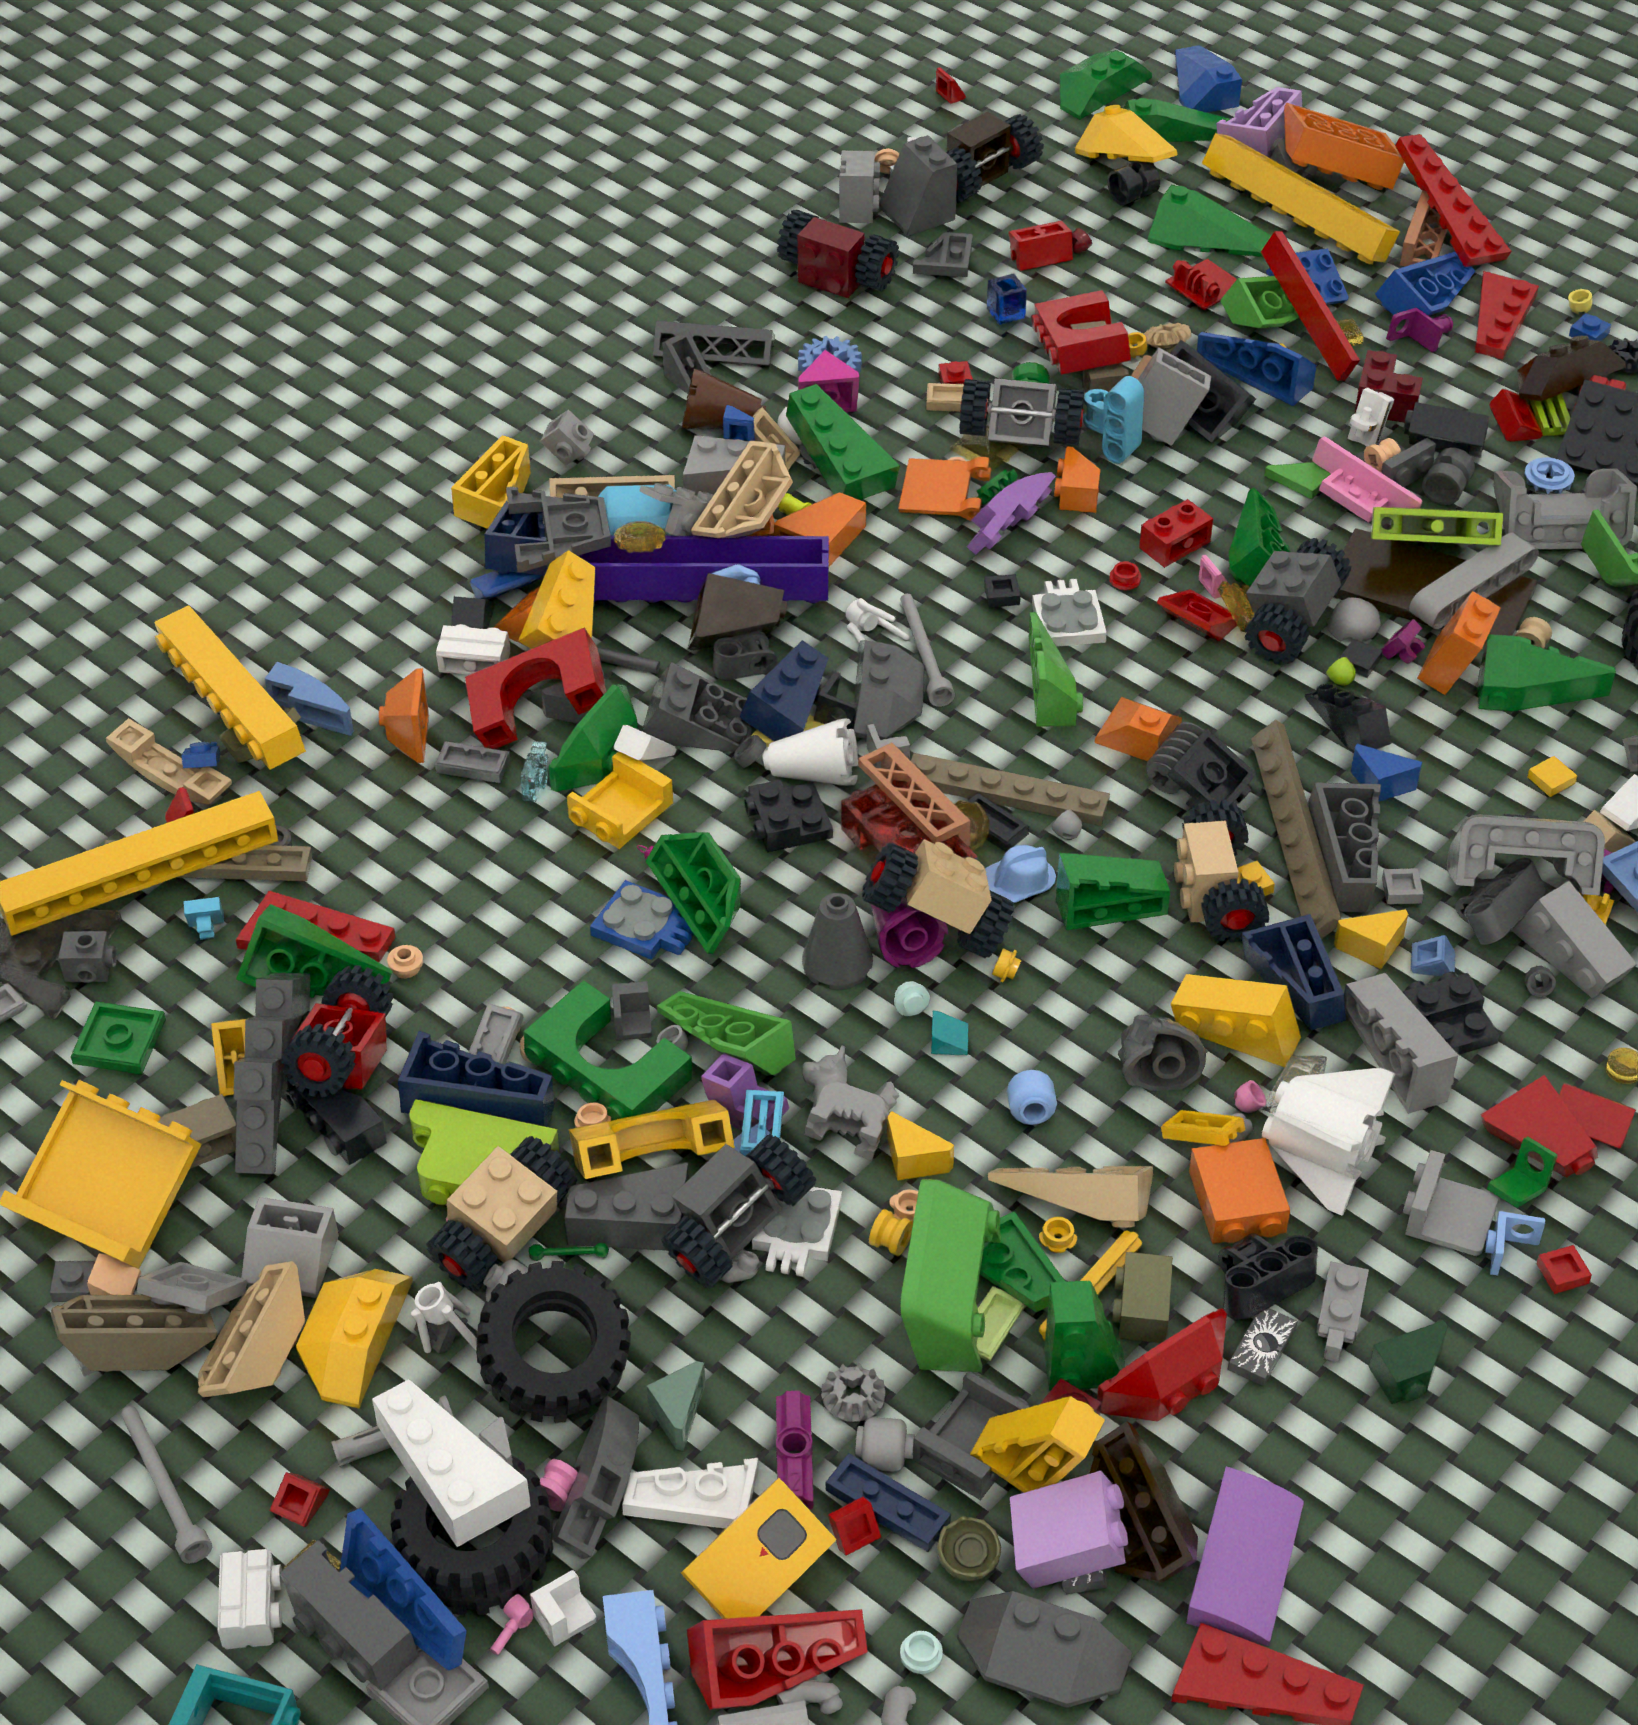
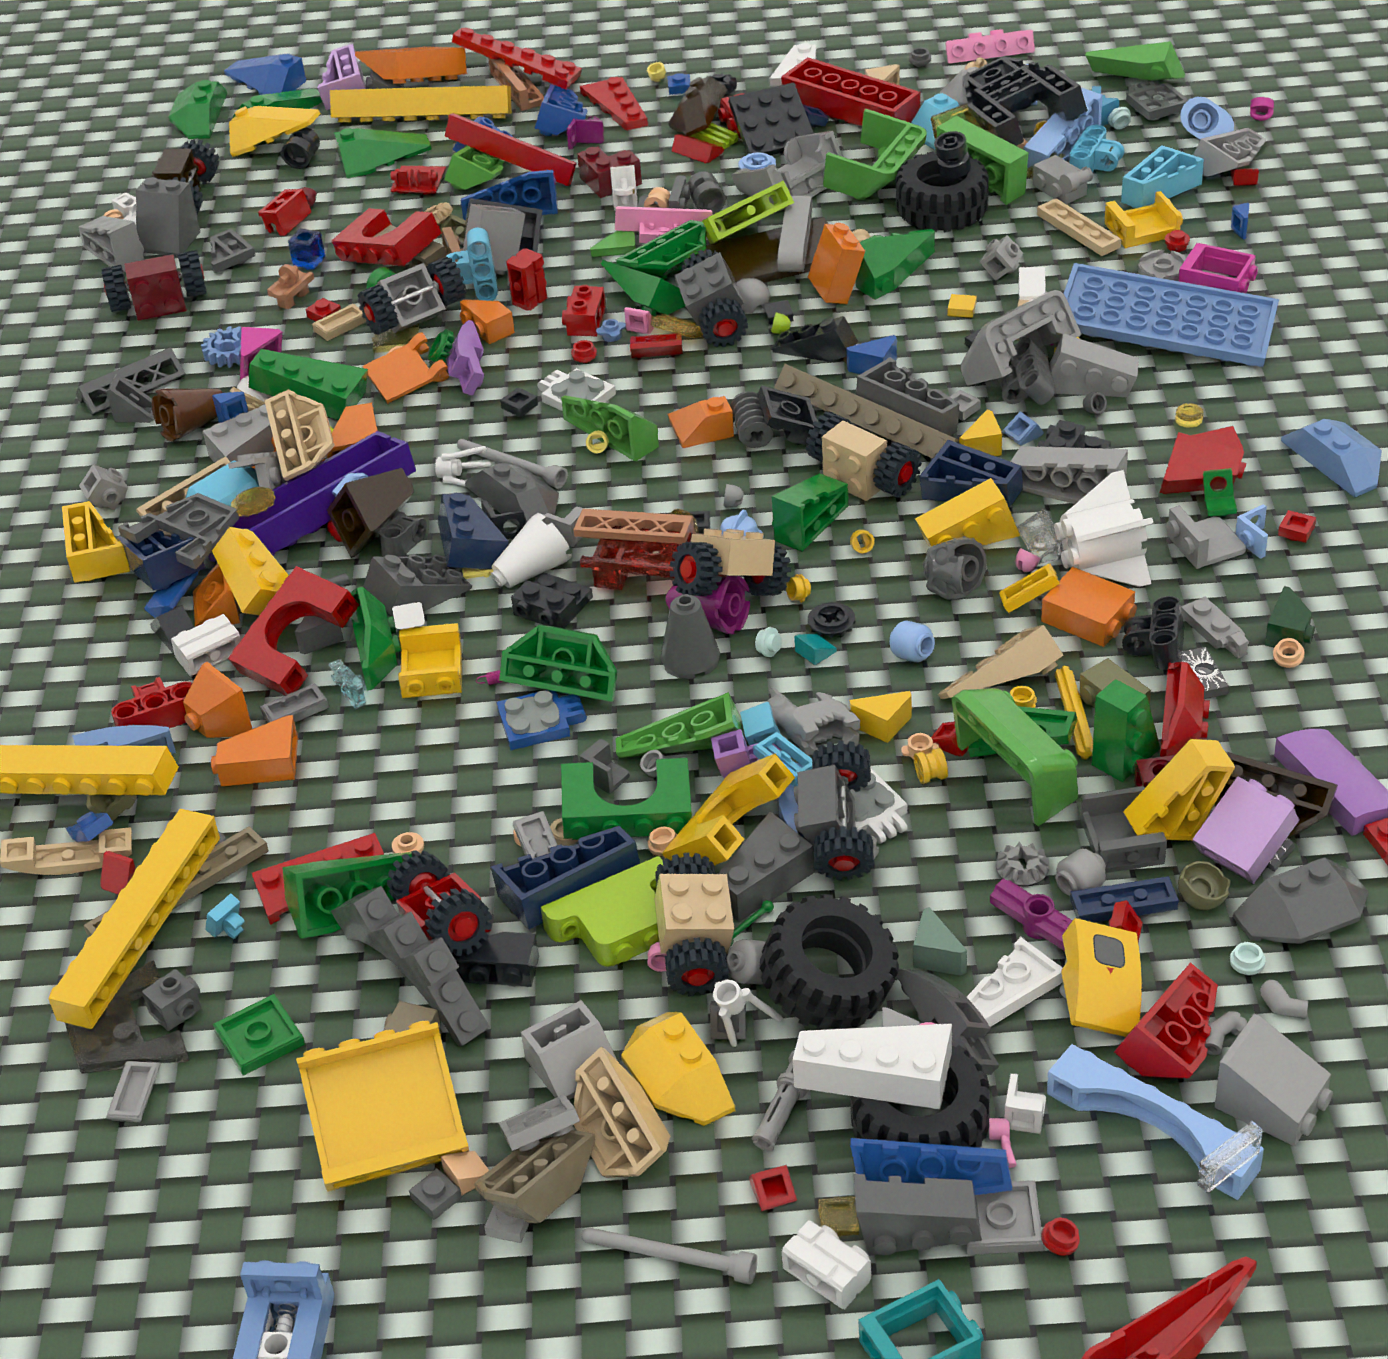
camera: 40 degrees left, 5 degrees down
yellow slope [211,1018,249,1096] -> none
dark grey tile [734,735,766,768] -> none
dark tan plate [911,753,1110,826] -> none
red slope [936,67,966,104] -> none
magenta tile [1380,619,1425,664] -> none
black window [1404,402,1489,458] -> none
none -> red piece [111,677,192,729]
none -> orange slope [211,715,298,786]
none -> nougat hips [267,264,314,309]
none -> red brick [506,249,547,311]
none -> light yellow hinge [586,431,609,453]
none -> medium blue plate [596,319,626,342]
none -> green wedge [615,220,707,279]
none -> medium azure panel [740,702,781,745]
none -> black gear [808,602,855,639]
none -> yellow hinge [850,529,874,553]
none -> light nougat plate [1273,638,1305,668]

